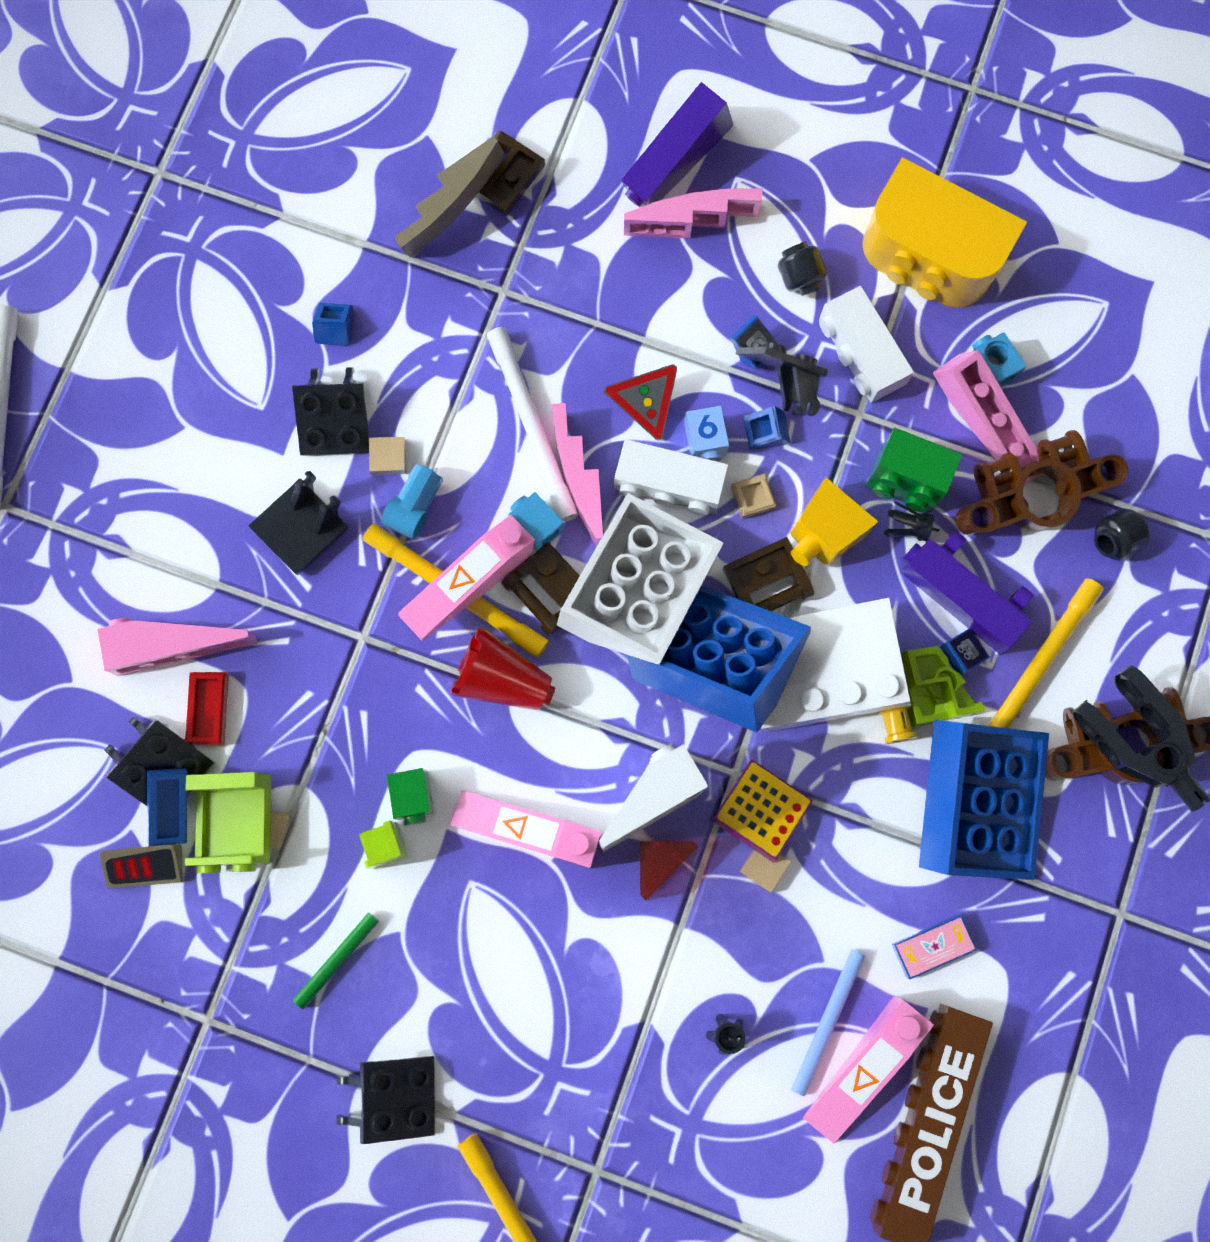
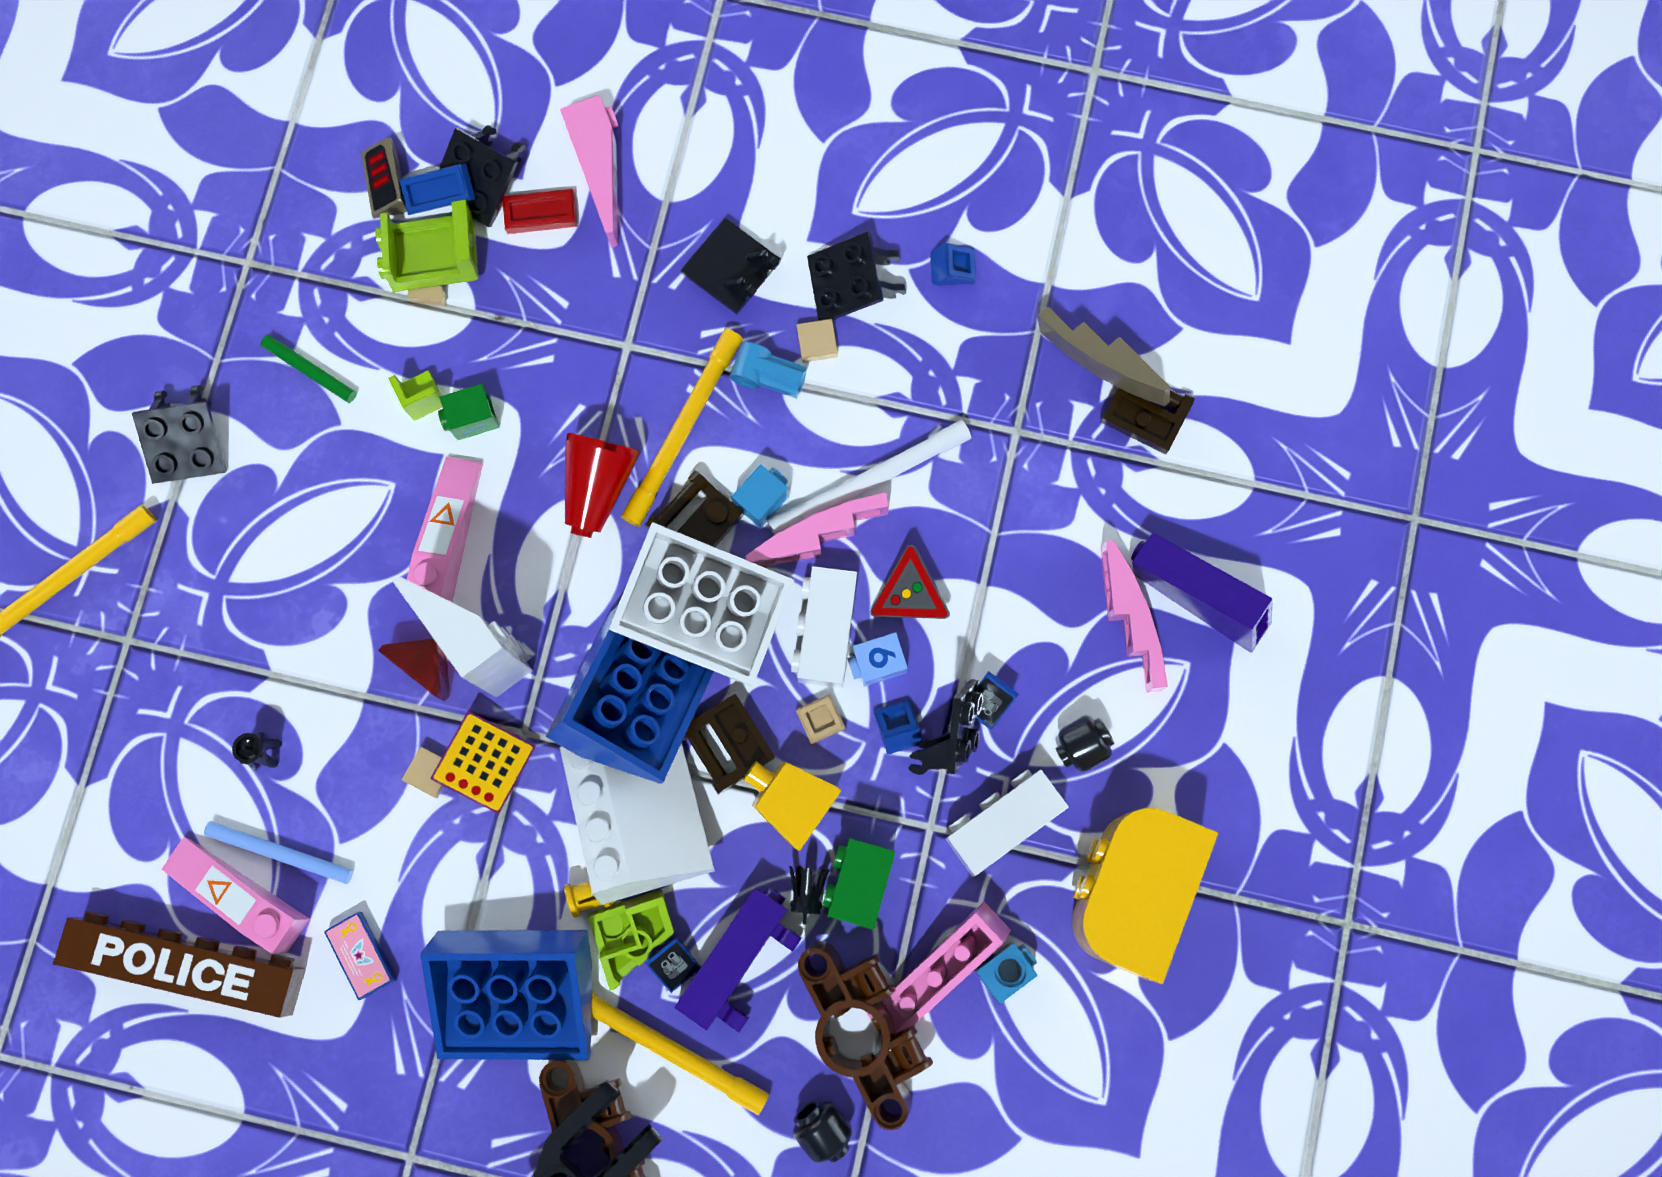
camera: 85 degrees right, 0 degrees up
bright pink slope [398,515,535,641] -> none

